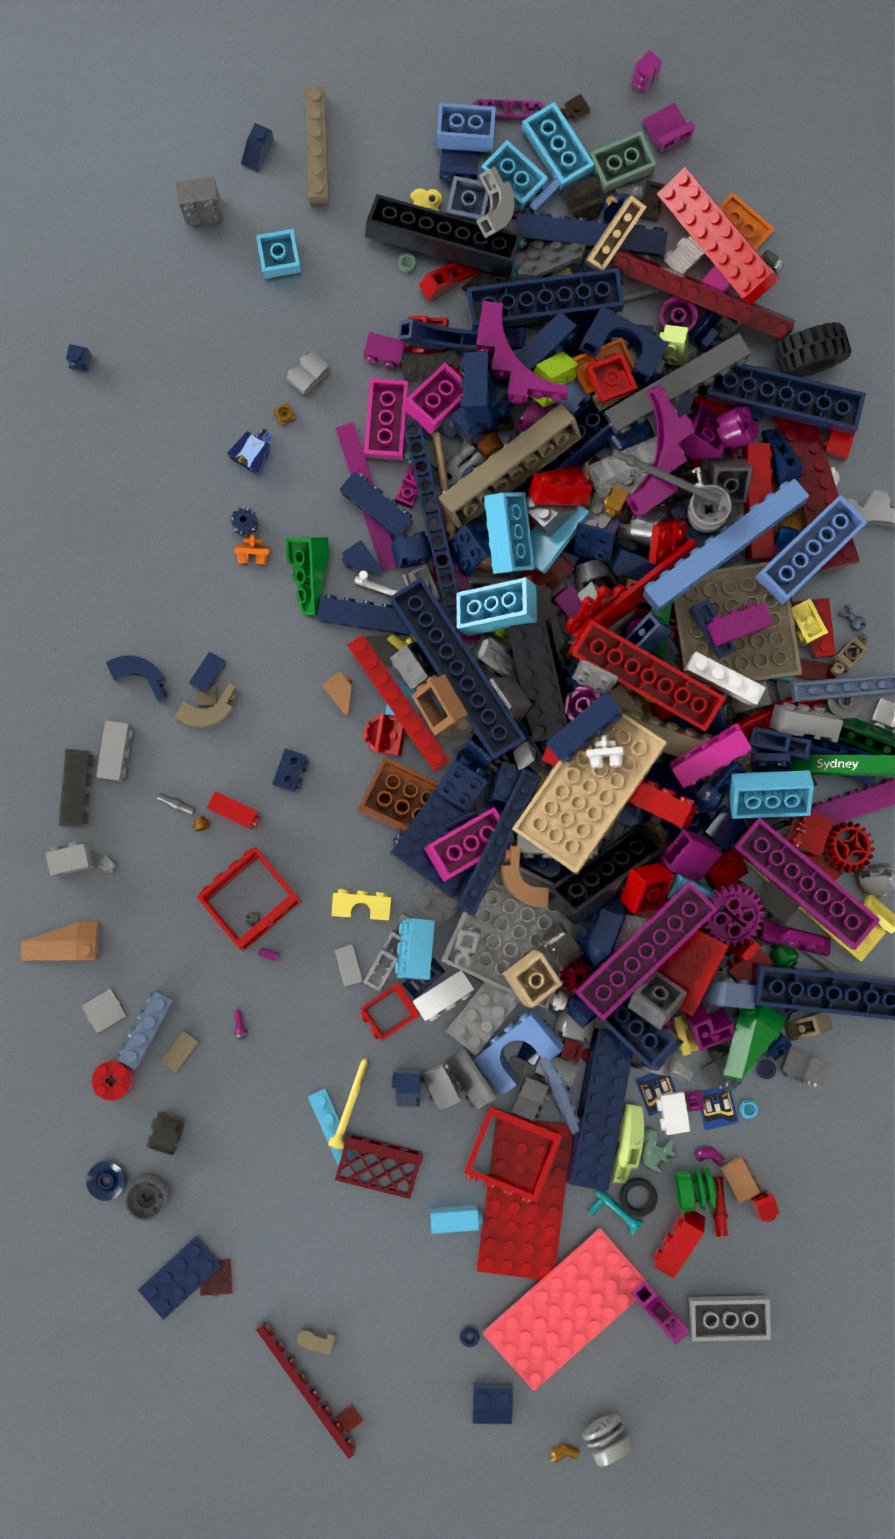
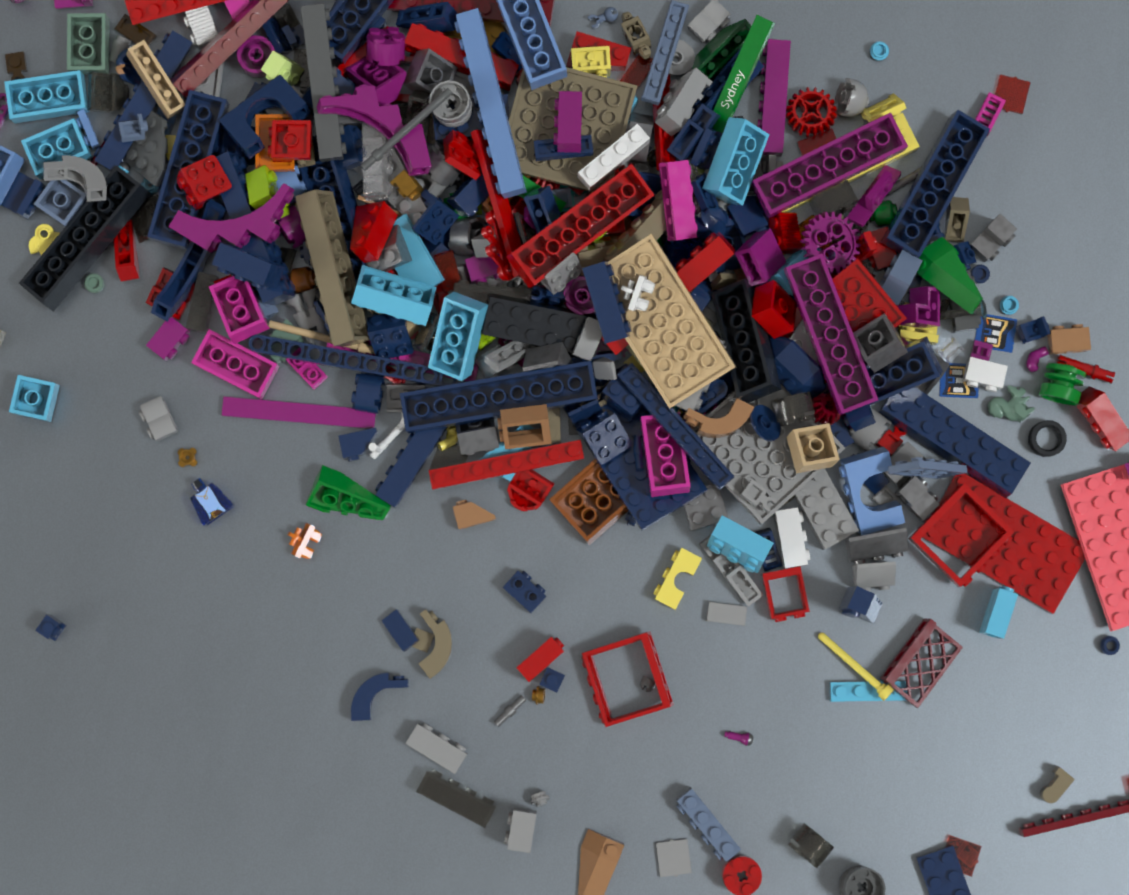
camera: 65 degrees left, 0 degrees up
dark tan tile [160,1030,199,1073] -> none
dark blue brick [230,507,259,537] -> none
magenta tile [258,948,280,961] -> none
dark blue brick [339,472,413,539] -> none
white plate [551,991,567,1011] -> none
teal piece [587,1190,644,1235] -> none
yellowish green slope [610,1104,644,1184] -> none
red slope [750,1190,780,1223] -> none
red hinge [786,812,834,857] -> none
none -> sand blue bracket [118,114,148,142]
none -> red bracket [177,155,232,210]
none -> dark blue brick [539,667,565,693]
none -> light grey slope [572,317,602,361]
none -> dark blue dish [750,405,781,441]
none -> dark blue bracket [1016,316,1051,344]

